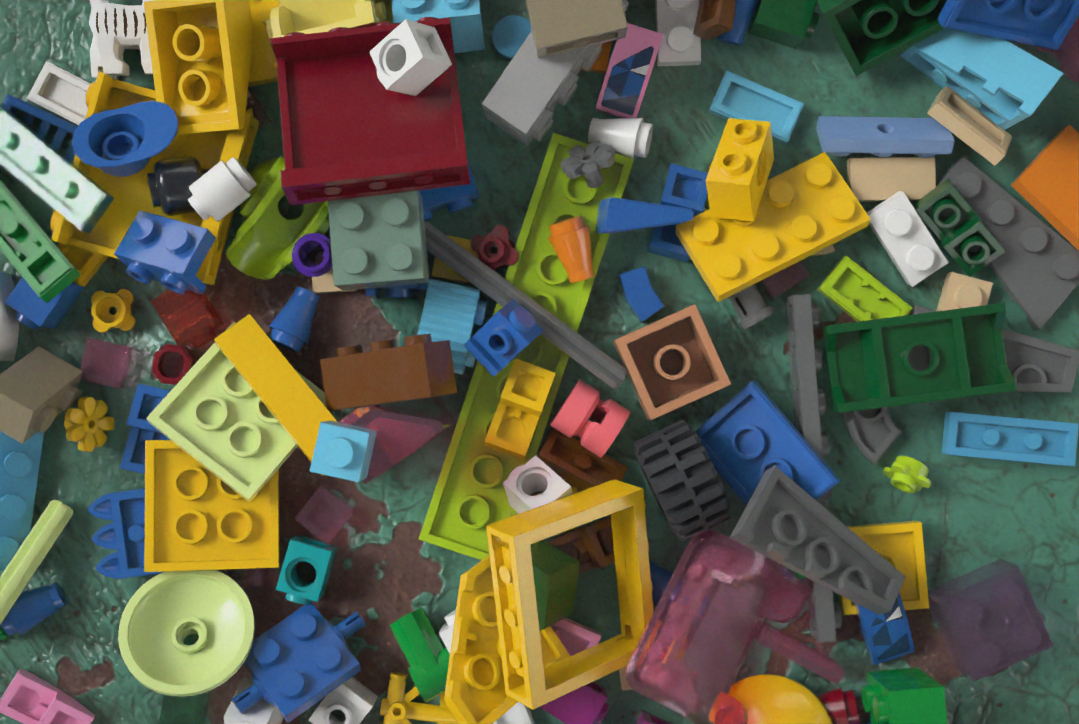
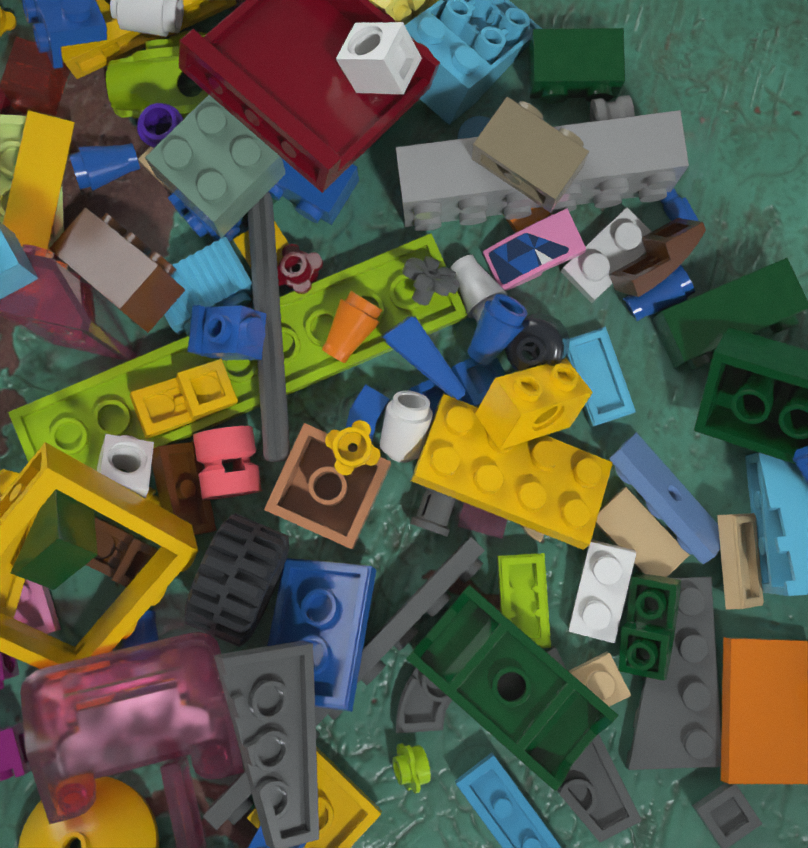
camera: 45 degrees right, 5 degrees down
none -> yellow plate [325,420,380,475]
none -> white brick [380,391,433,462]
none -> blue cone [467,294,528,365]
none -> black head [505,313,570,371]

